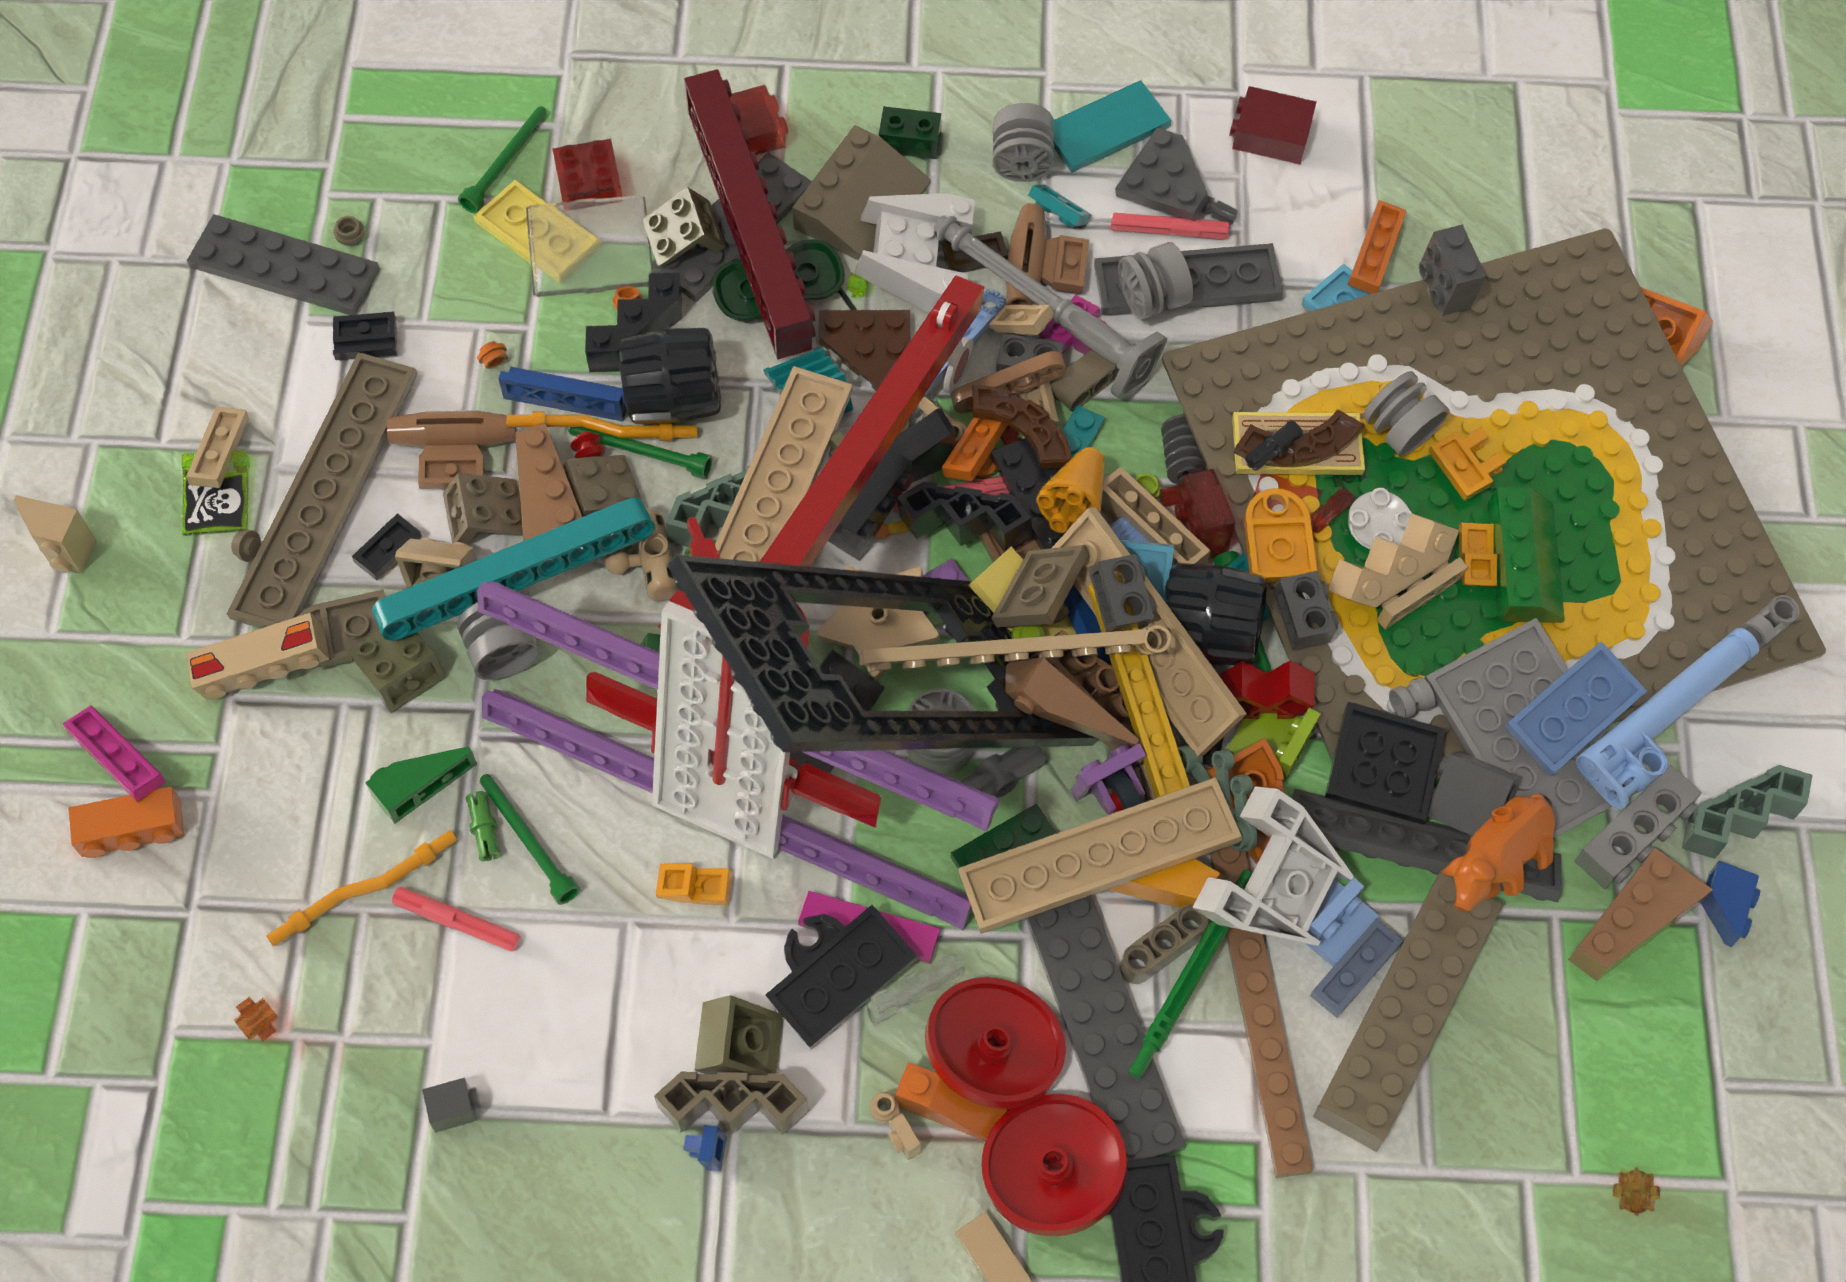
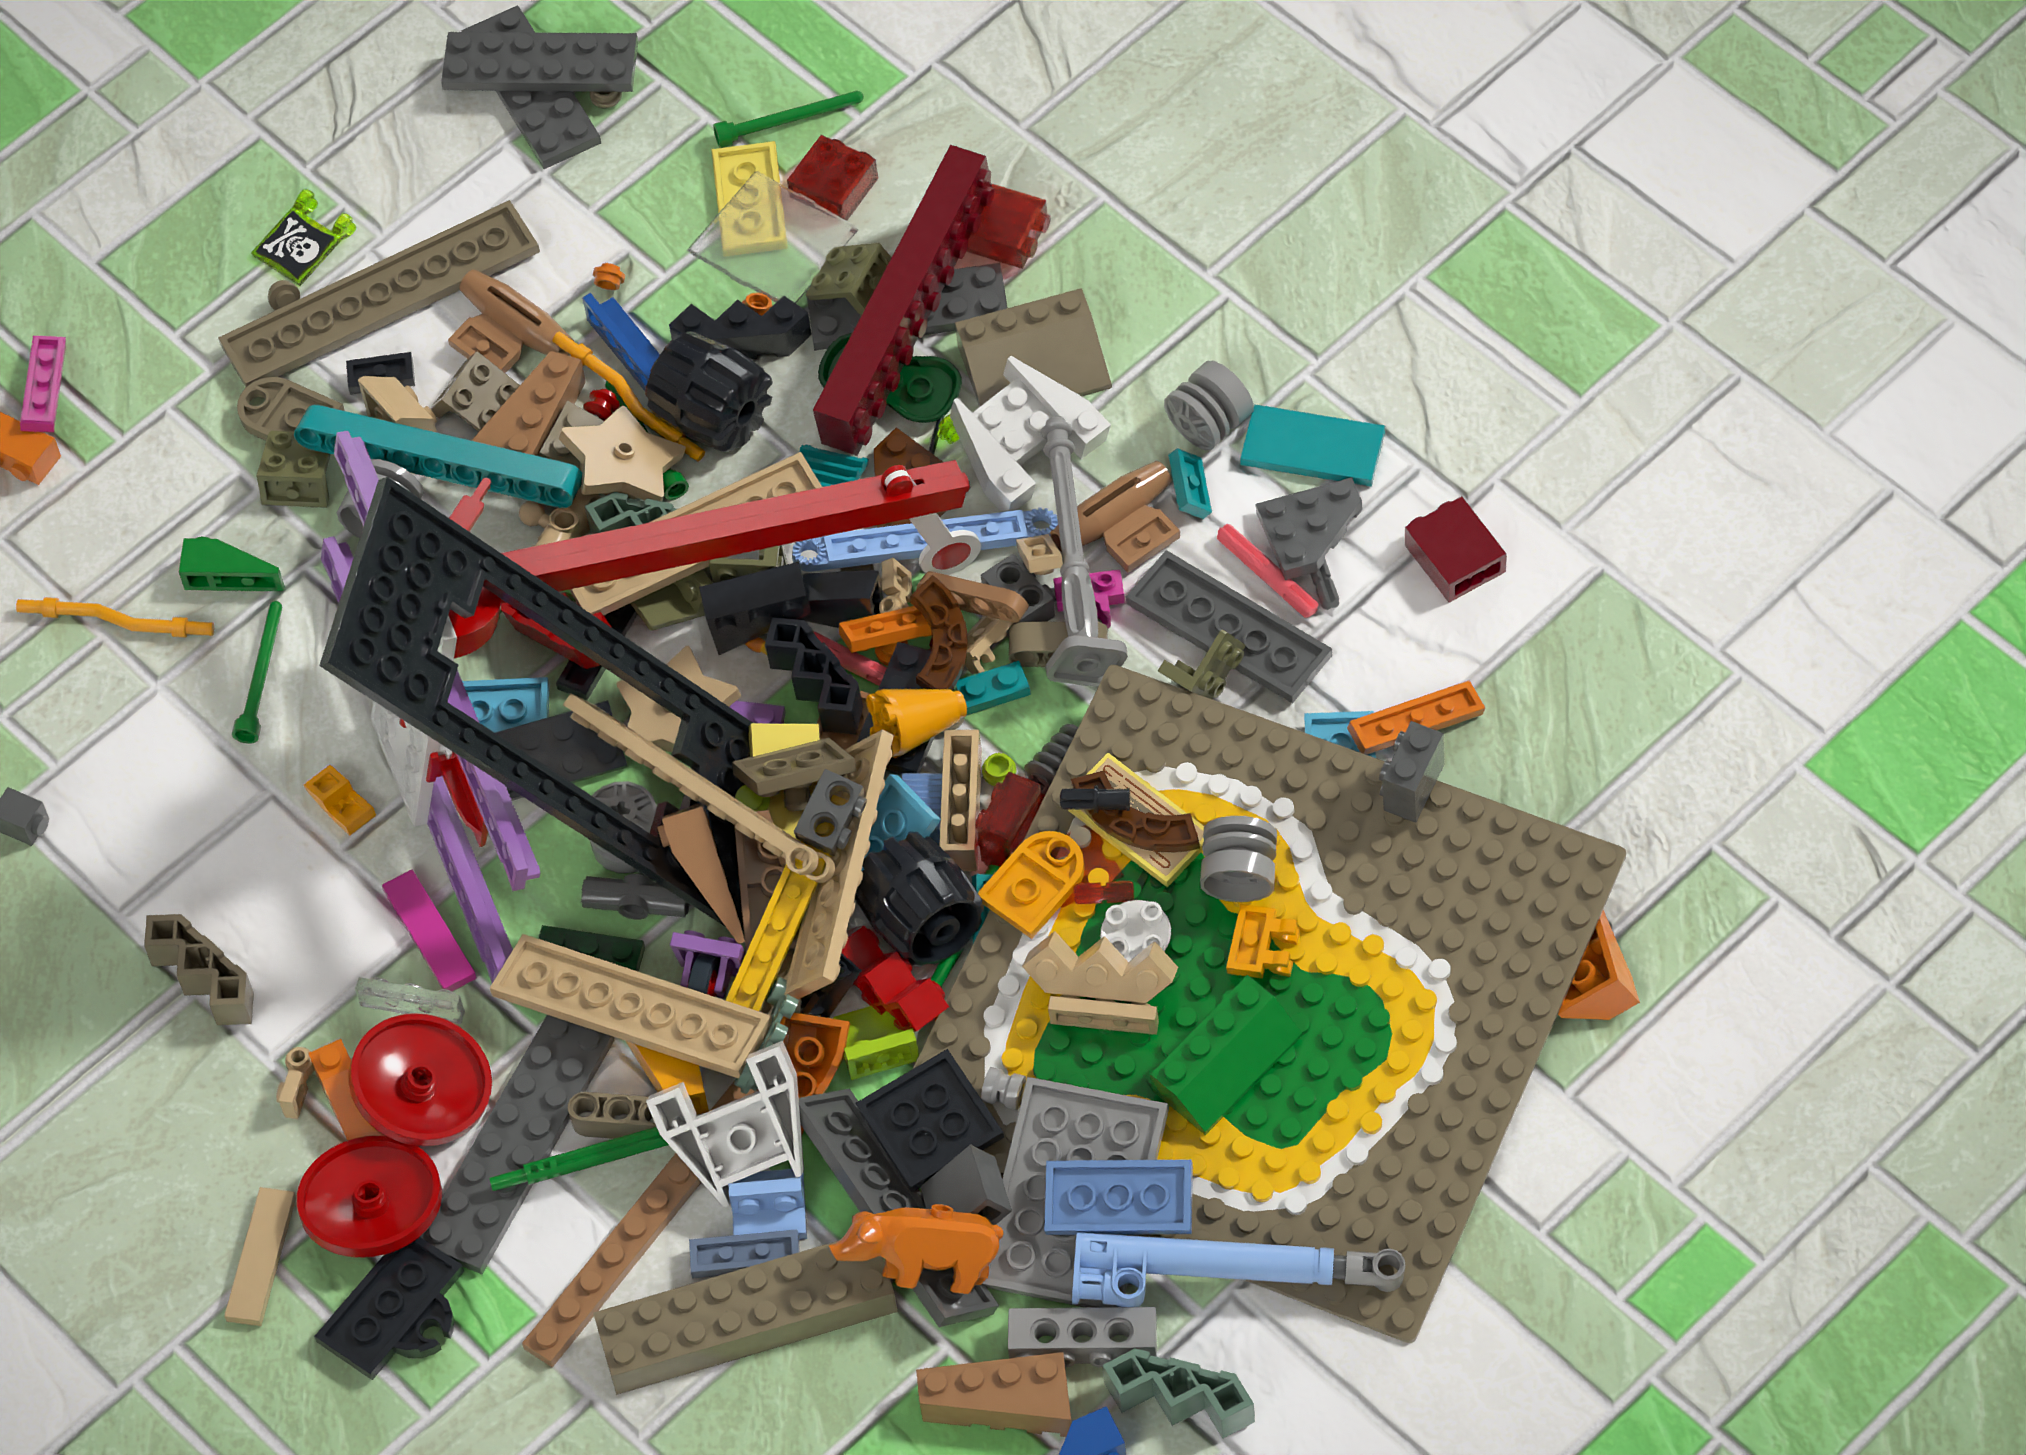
camera: 50 degrees right, 5 degrees down
tan slope [14,495,96,573] -> none
tan plate [186,407,249,488] -> none
tan brick [186,613,330,699] -> none
black plate [333,312,397,361] -> none
coral axle [392,887,521,952] -> none
bright green pin [466,791,501,862] -> none
blue tile [683,1125,727,1172] -> none
olive slope [694,995,783,1075] -> none
black plate [765,905,918,1050] -> none
dark green brick [878,106,942,159] -> none
dark brown plate [942,231,1008,272] -> none
light grey wheel [1118,242,1193,320] -> none
dark grey brick [1274,571,1338,651] -> none
light orange slope [1459,523,1497,587] -> none
none -> dark grey plate [441,32,638,92]
none -> tan plate [559,406,686,502]
none -> olive bracket [1158,629,1245,700]

